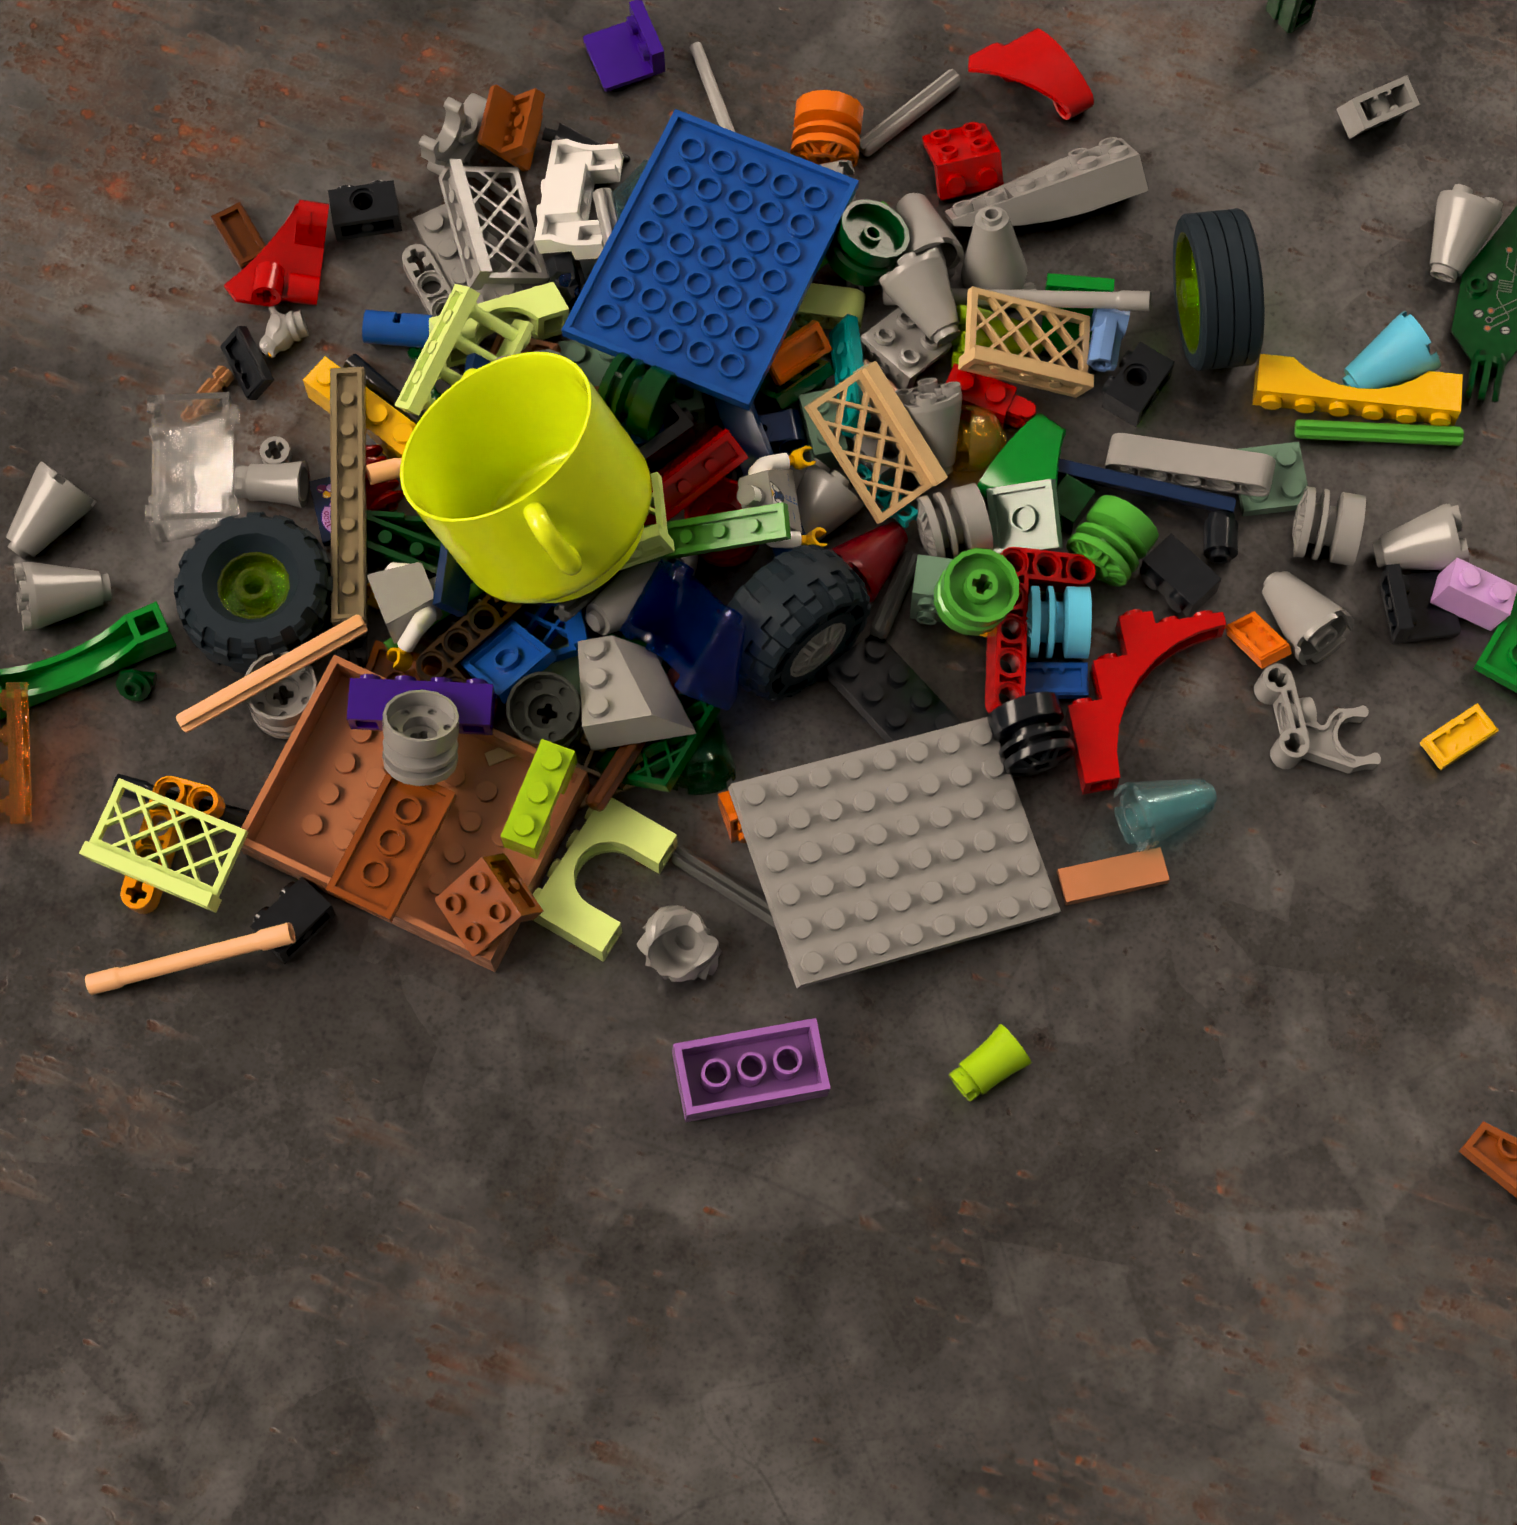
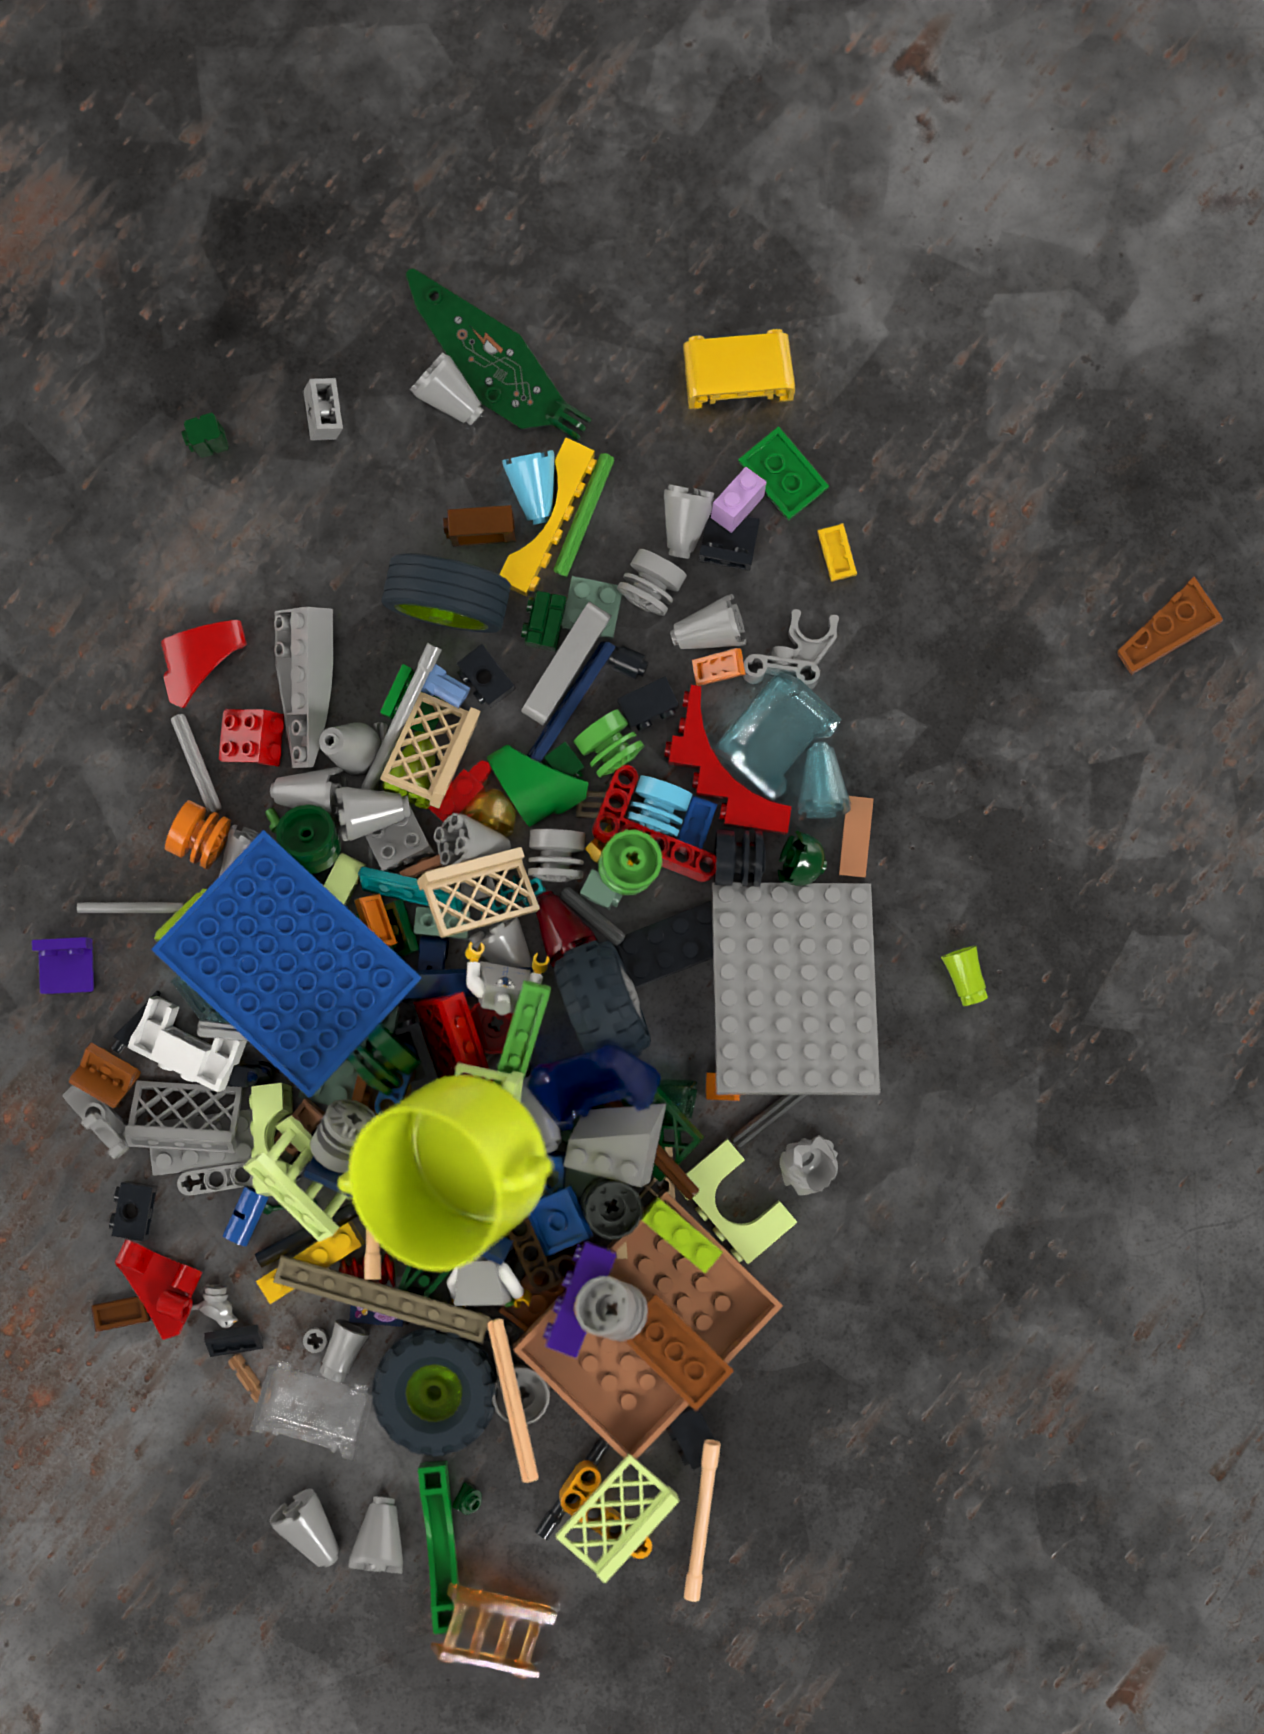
camera: 70 degrees left, 15 degrees up
dark orange bracket [435,853,544,957] -> none
medium lavender brick [672,1018,831,1122] -> none
plate [986,479,1063,554] -> none
none -> reddish brown window [443,505,516,546]
none -> dark green brick [521,591,567,652]
none -> clear light blue windscreen [715,673,842,800]
none -> dark green cylinder [778,831,827,886]

